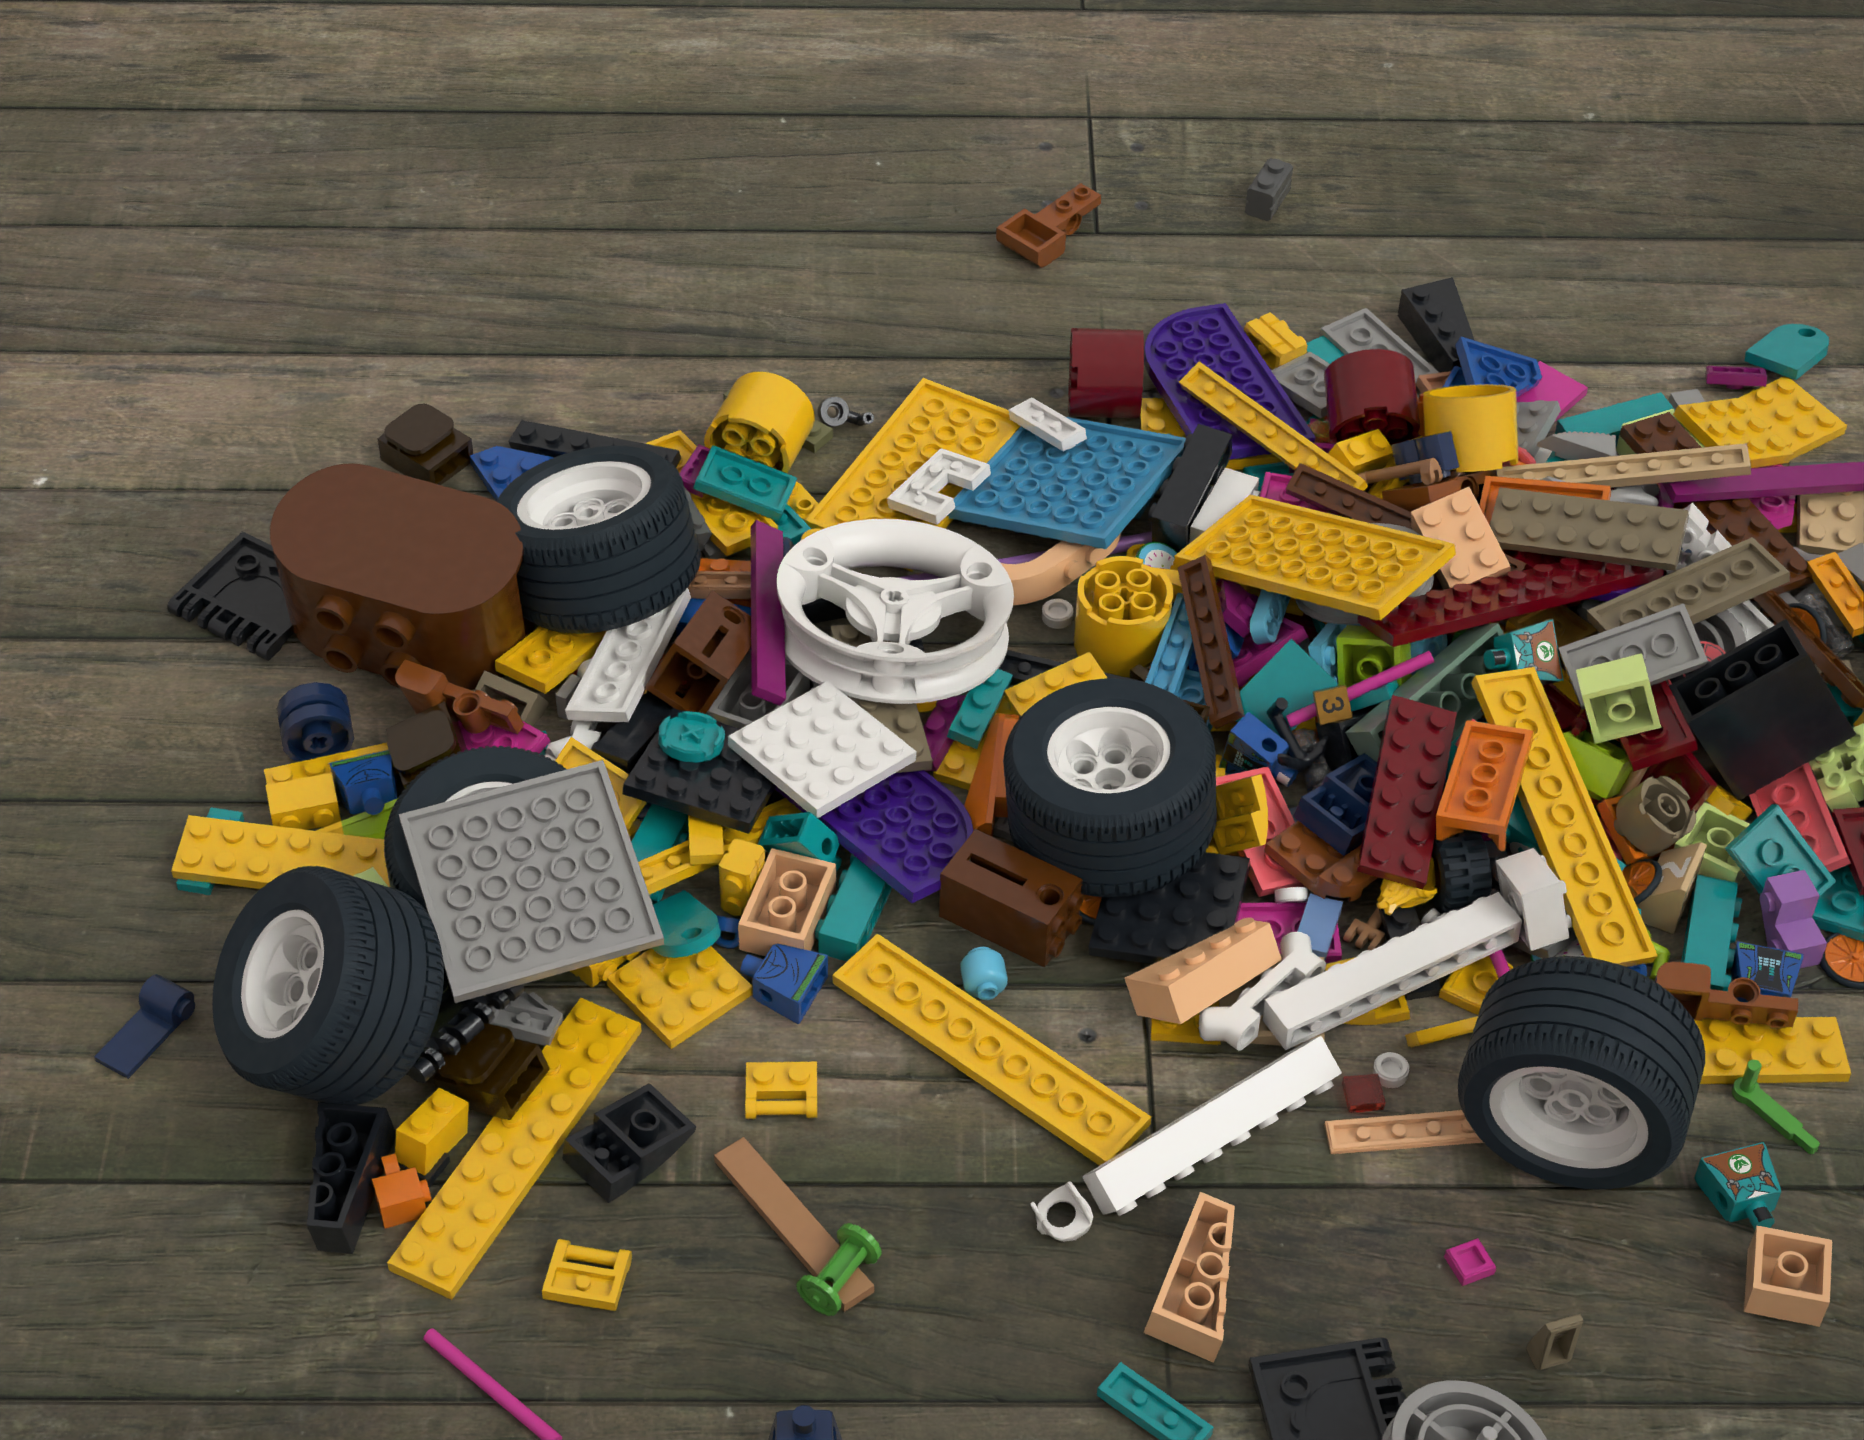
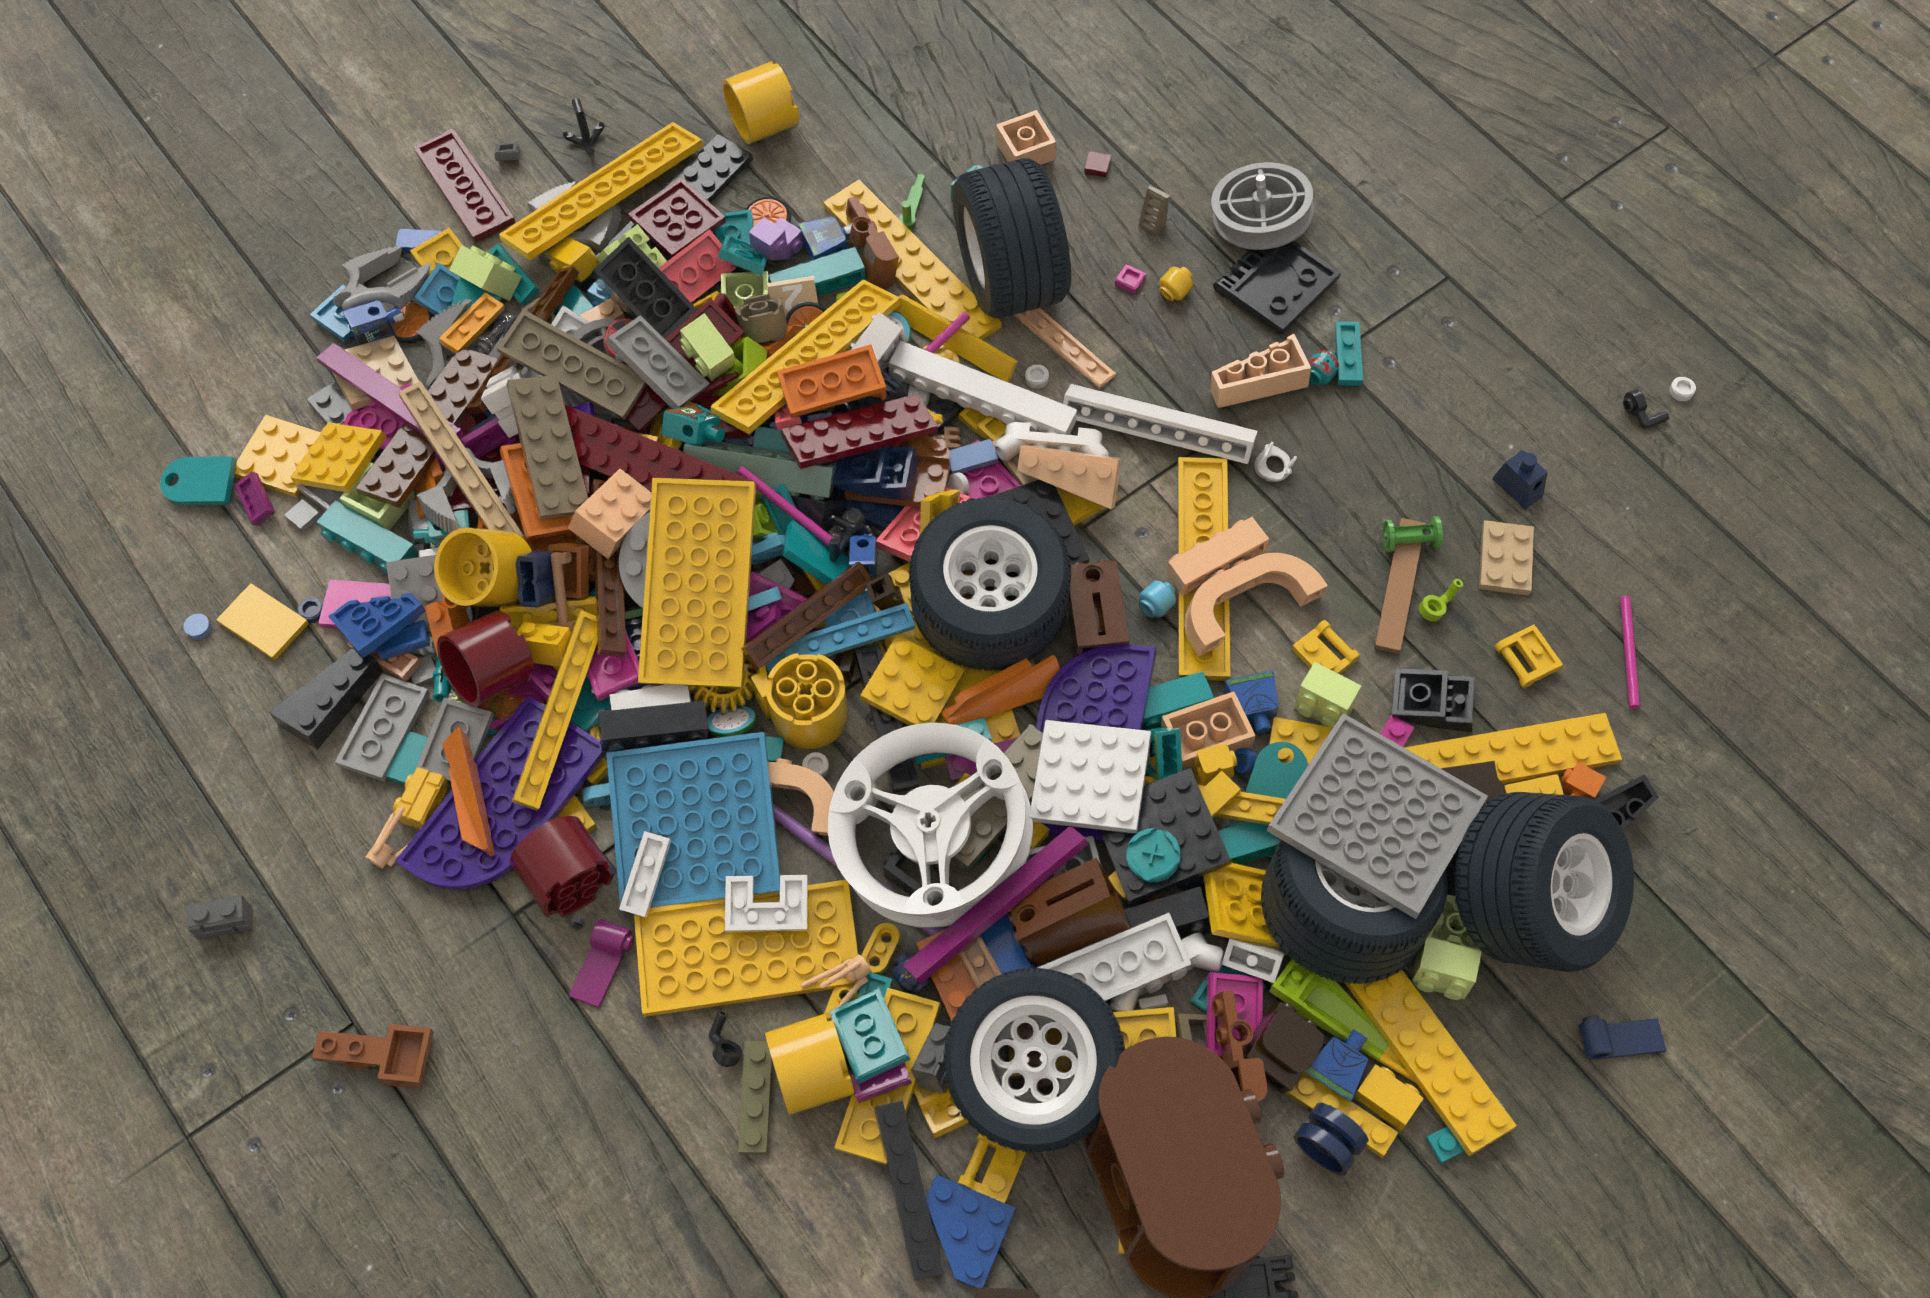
camera: 125 degrees left, 15 degrees up
pearl gold tile [1312,685,1353,725] -> none
clear red tile [1342,1074,1385,1113] -> none
none -> tile [184,614,212,640]
none -> yellow tile [217,583,309,661]
none -> tile [298,597,323,623]
none -> light nougat plant [365,806,408,869]
none -> orange wedge [442,727,495,856]
none -> magenta door [569,919,634,1008]
none -> light nougat plant [801,954,871,1008]
none -> tile [1084,151,1111,177]
none -> yellow head [1159,266,1193,302]
none -> light nougat brick [1166,517,1269,596]
none -> light nougat arch [1185,553,1328,657]
none -> yellowish green brick [1294,662,1361,729]
none -> teal head [1308,350,1339,386]
none -> dark pink plate [1380,715,1414,747]
none -> lime plate [1419,579,1463,621]
none -> tan plate [1479,520,1534,596]

